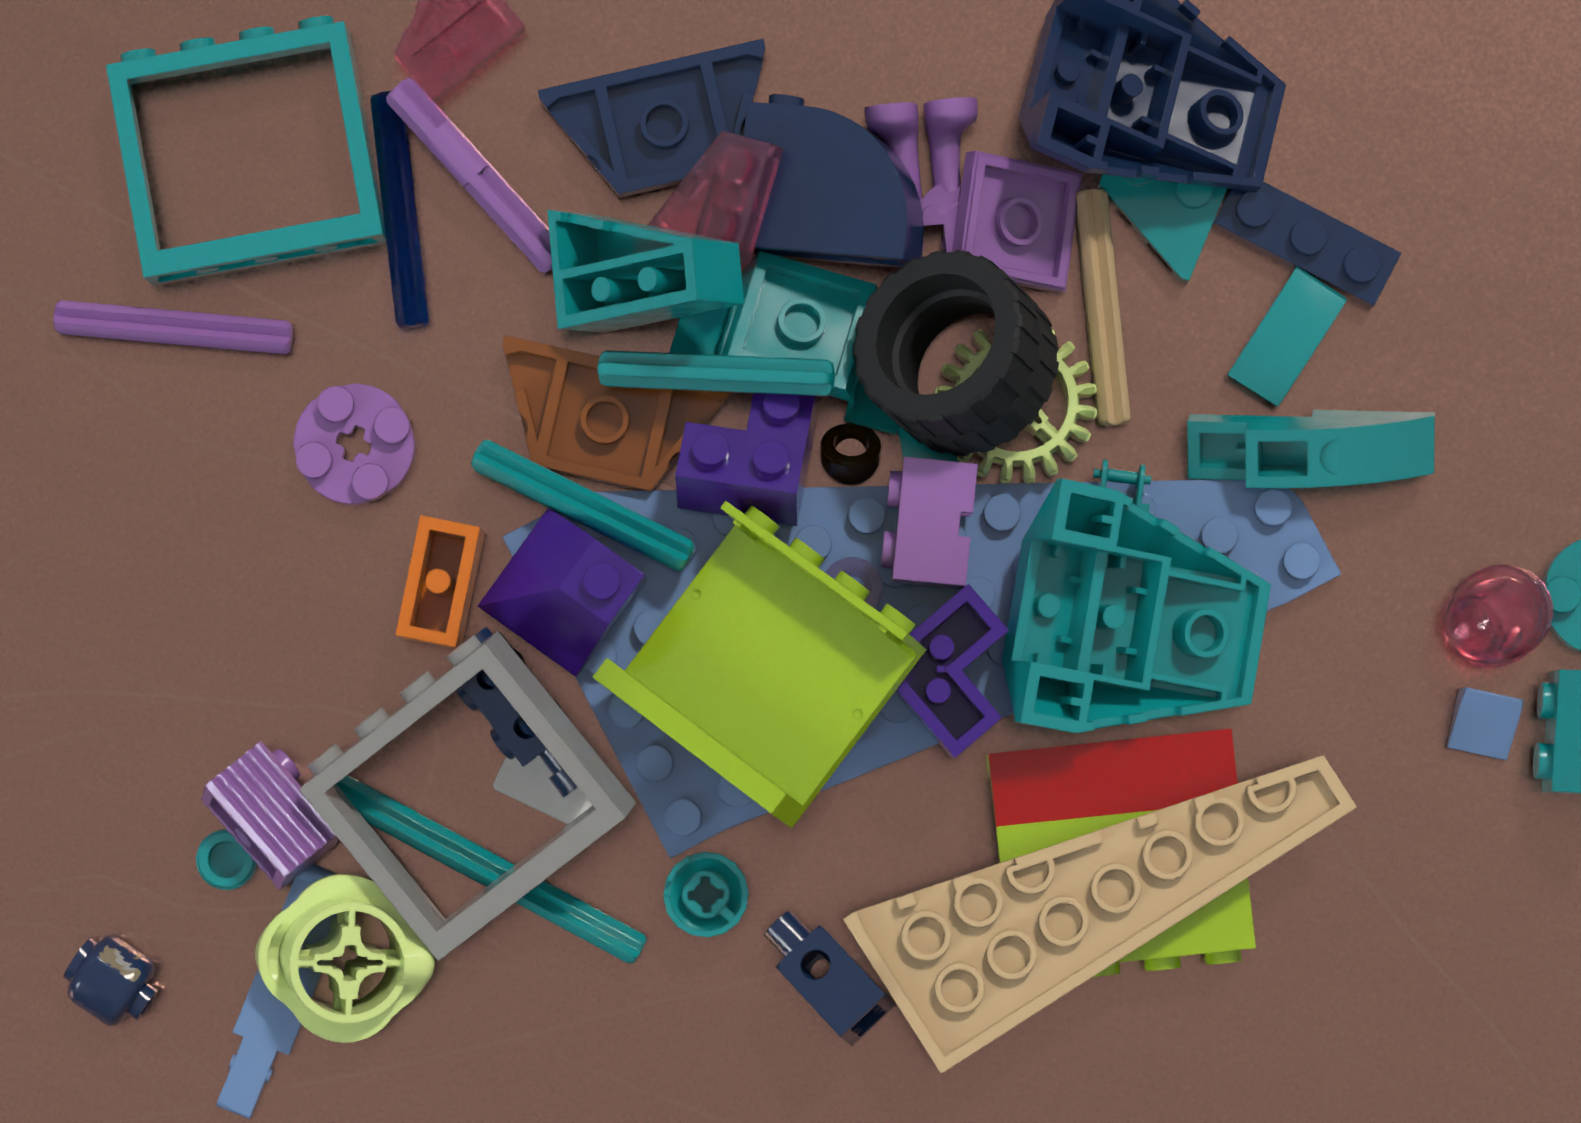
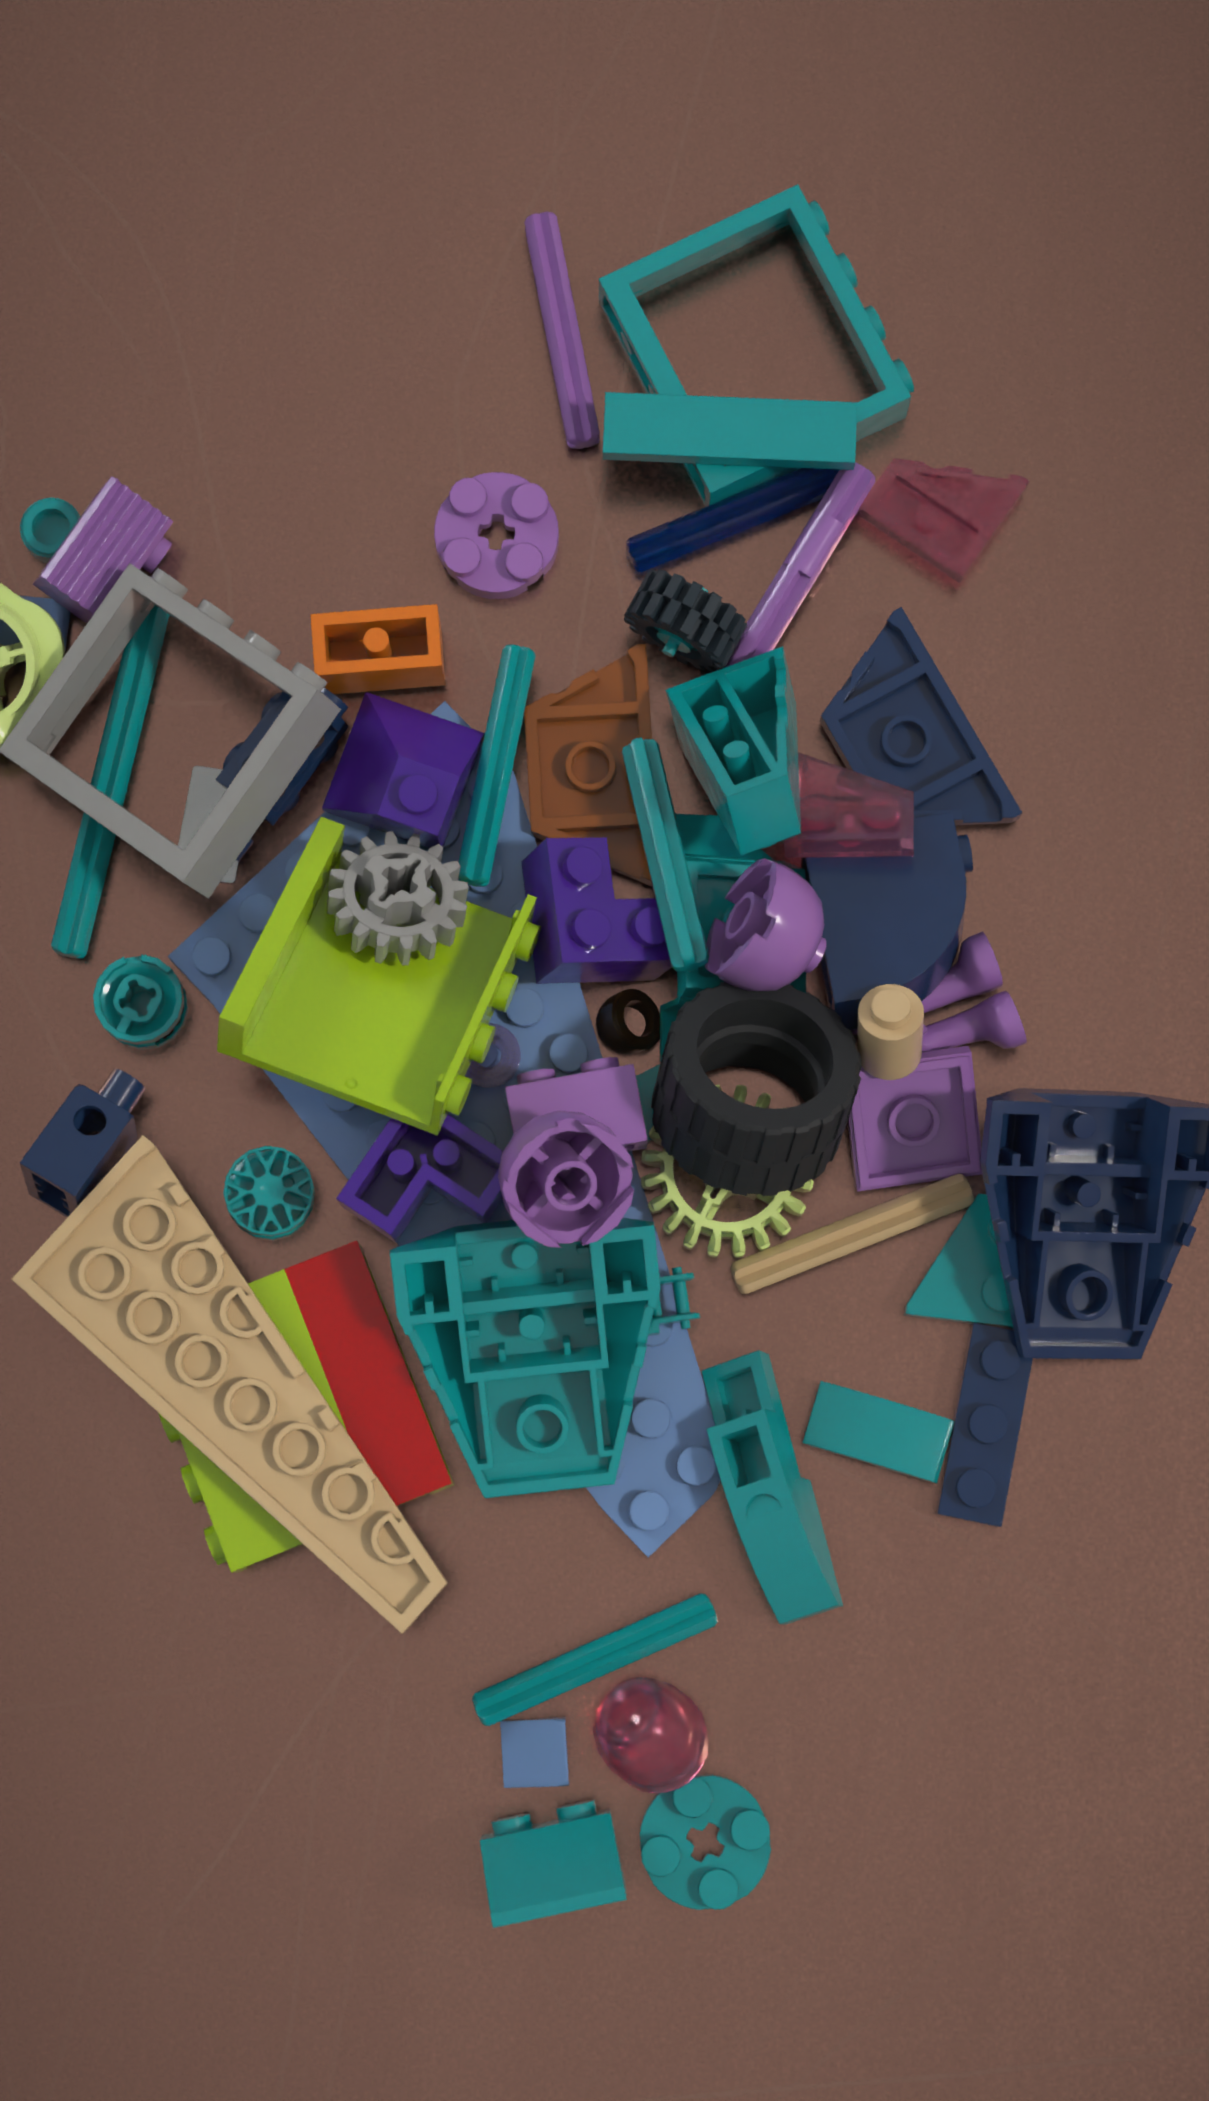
camera: 75 degrees right, 5 degrees down
none -> teal wheel [223,1146,315,1241]
none -> light grey gear [327,831,468,966]
none -> teal axle [472,1594,718,1726]
none -> medium lavender cylinder [498,1110,634,1248]
none -> teal tile [603,392,857,470]
none -> black wheel [624,570,747,672]
none -> medium lavender cylinder [704,858,826,991]
none -> tan brick [857,984,924,1080]

